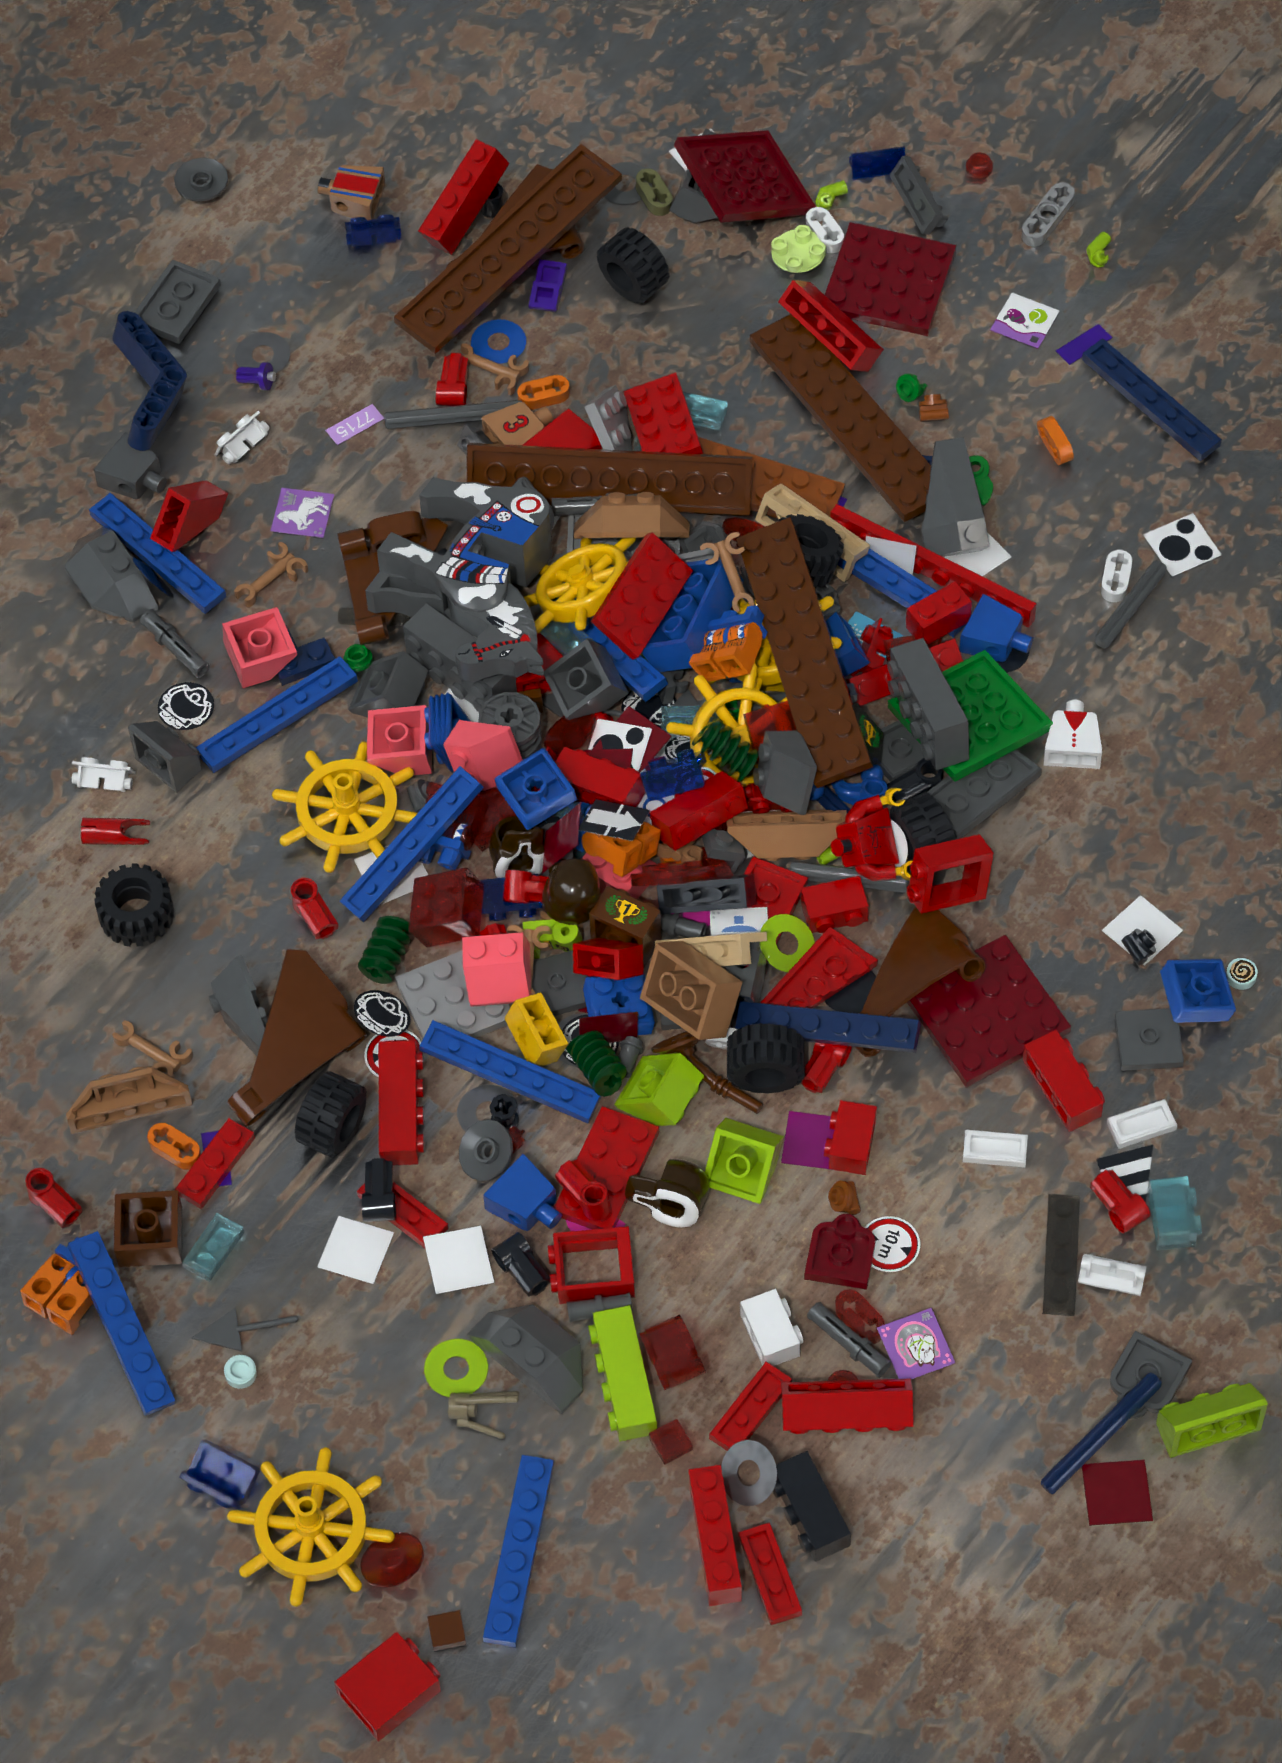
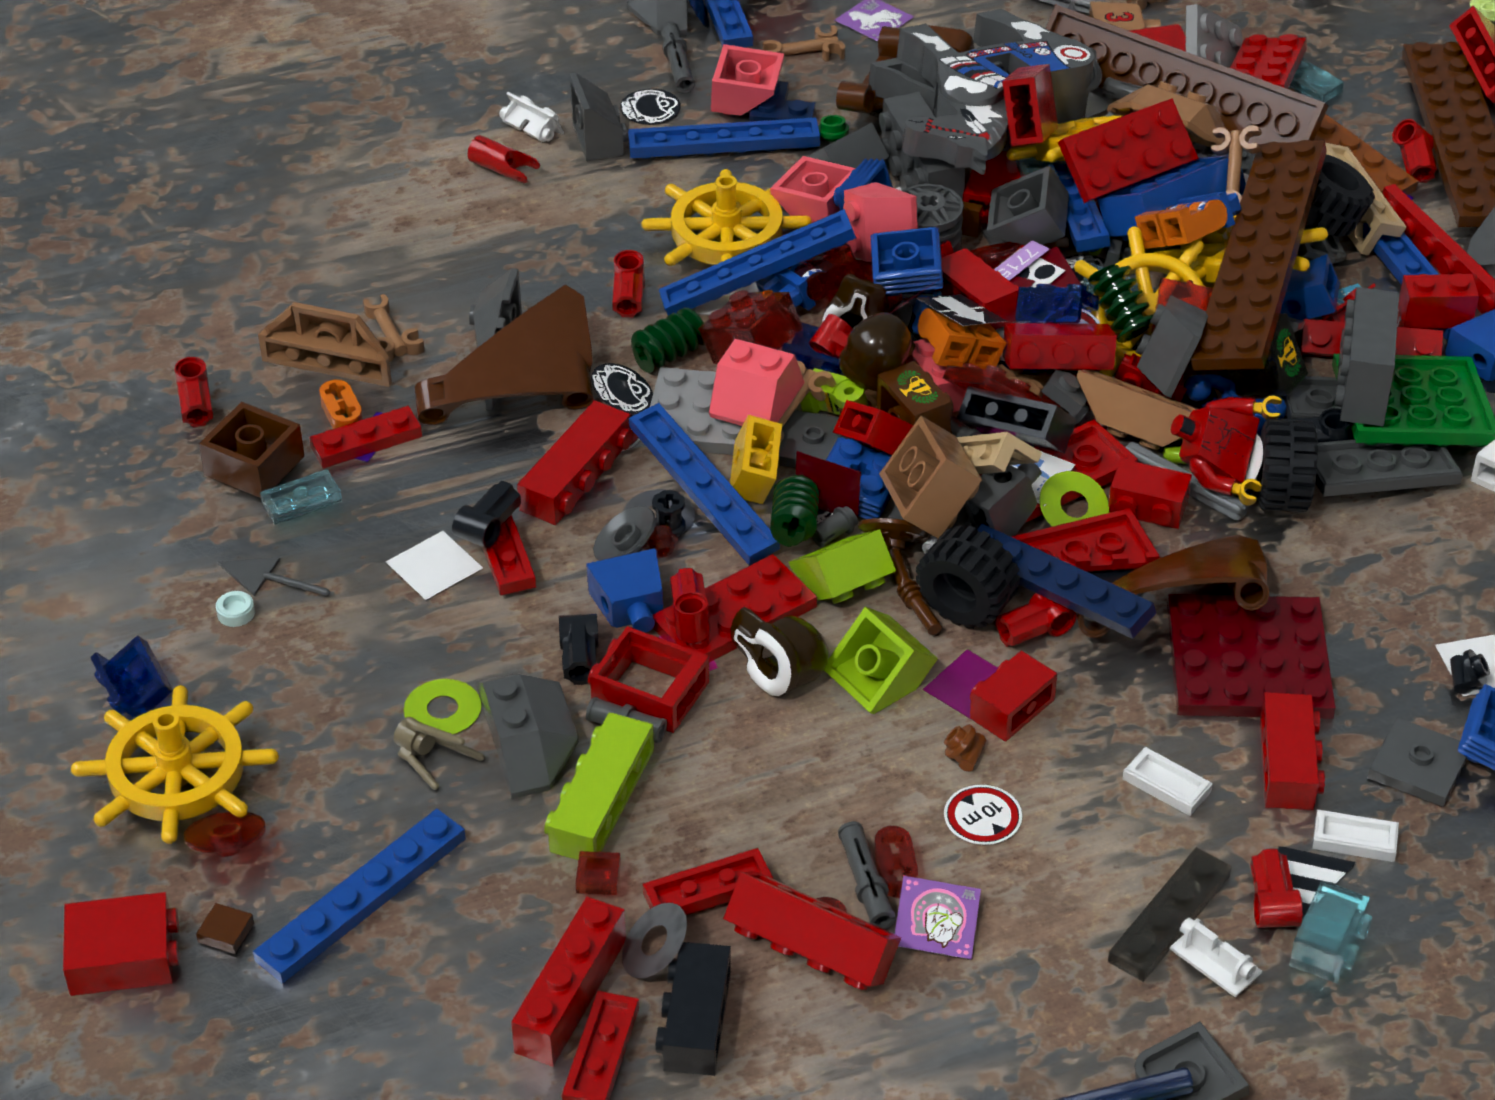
camera: 30 degrees right, 15 degrees down
orange hips [20,1237,114,1335] -> none
blue plate [68,1231,176,1416] -> none
black tyre [94,863,174,947] -> none
black tyre [295,1071,367,1158] -> none
white sticker [423,1226,494,1294] -> none
orange beam [517,375,570,410] -> none
clear red brick [639,1314,706,1391] -> none
white brick [740,1289,803,1366] -> none
dark red plate [804,1214,875,1290] -> none
white sticker [865,536,917,575] -> none
red window [907,834,994,914] -> none
none -> lavender sticker [994,241,1050,280]
none -> red brick [1002,64,1058,146]
none -> red piece [1392,119,1437,183]

